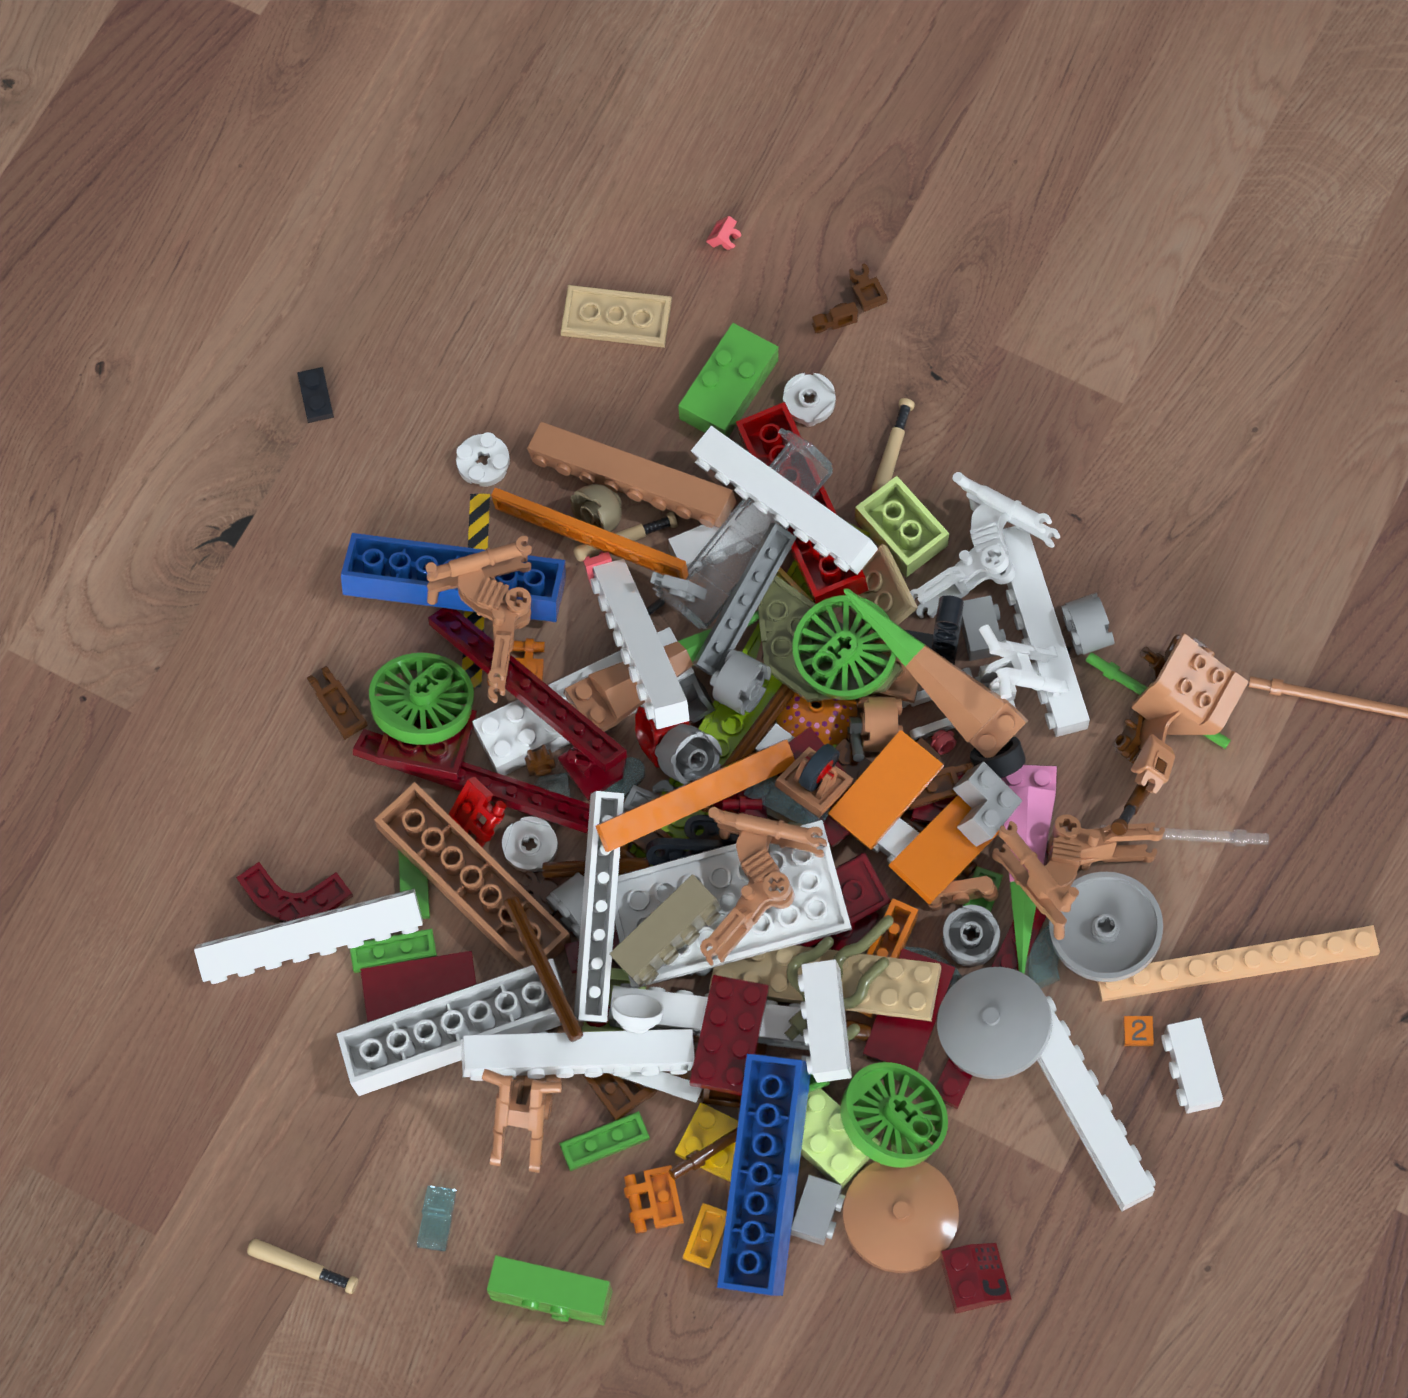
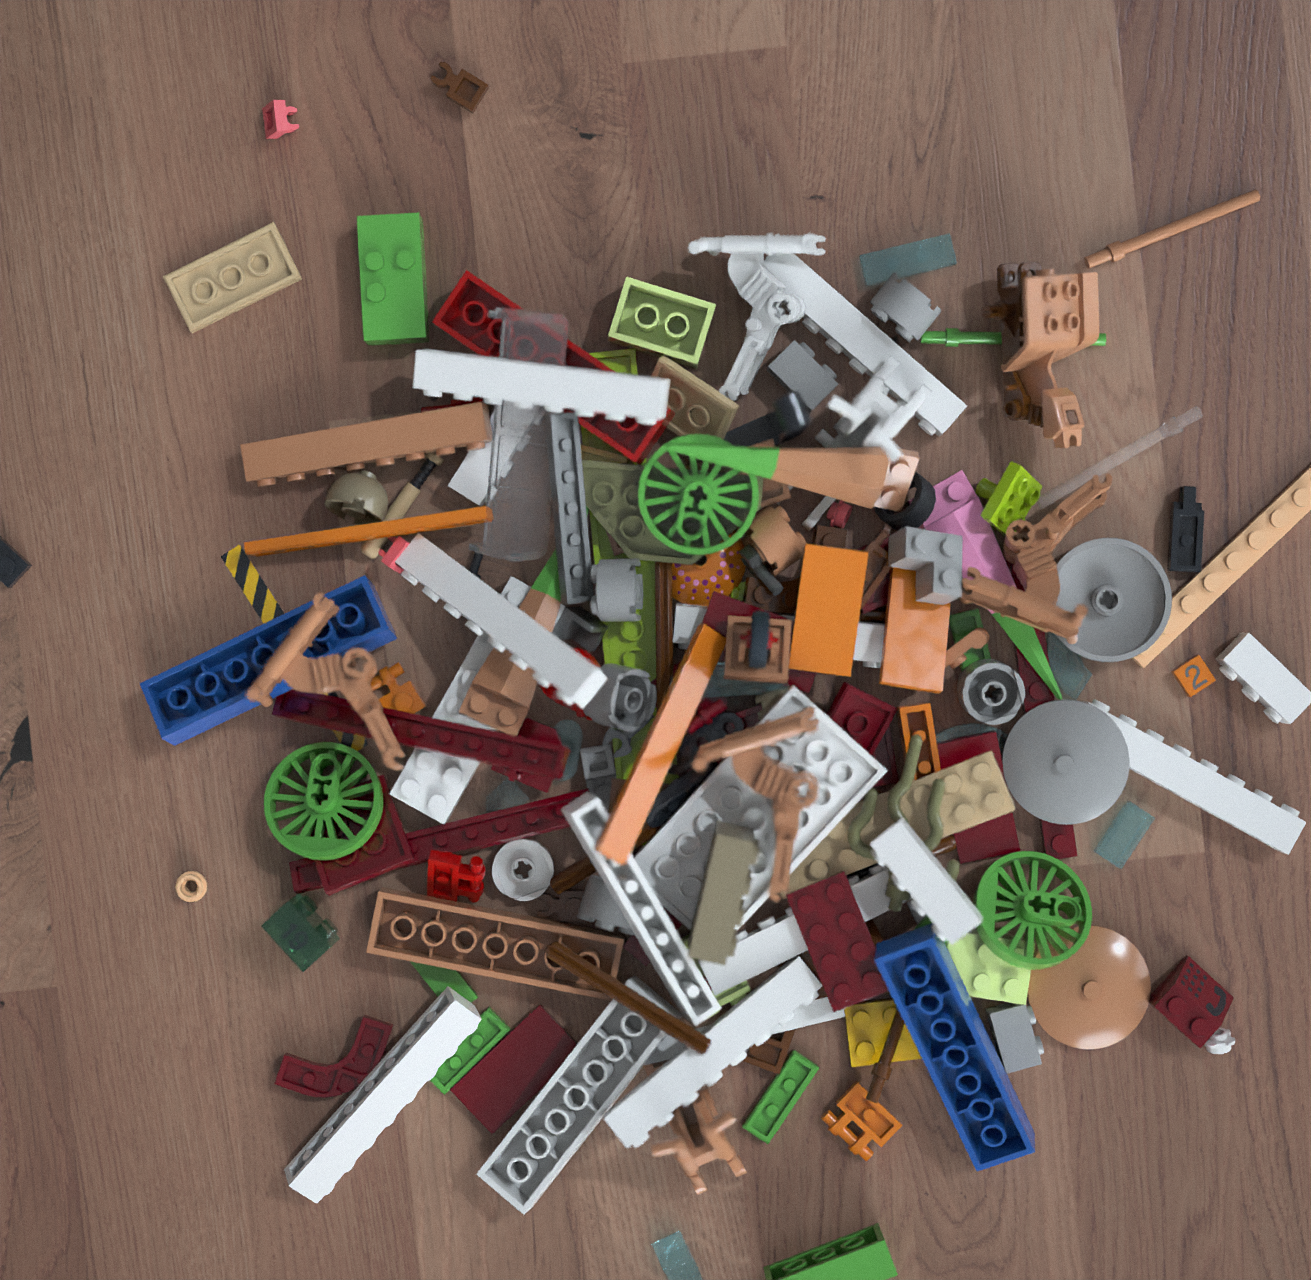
camera: 40 degrees left, 20 degrees up
reddish brown hinge [307,666,368,740] -> none
white plate [456,432,510,487] -> none
reddish brown plate [524,744,556,777] -> none
white piece [611,994,664,1034] -> none
light grey plate [650,572,707,602] -> none
light orange plate [683,1203,727,1269] -> none
white plate [783,373,836,427] -> none
reddish brown plate [812,302,858,333] -> none
tan piece [872,398,915,493] -> none
reddish brown piece [1111,780,1150,836] -> none
none -> light nougat plate [176,871,207,902]
none -> clear green brick [261,894,340,972]
none -> clear light blue tile [859,233,957,287]
none -> lime plate [976,461,1043,536]
none -> clear light blue tile [1094,800,1155,869]
none -> black hinge [1167,486,1205,572]
none -> white plate [1205,1027,1235,1054]

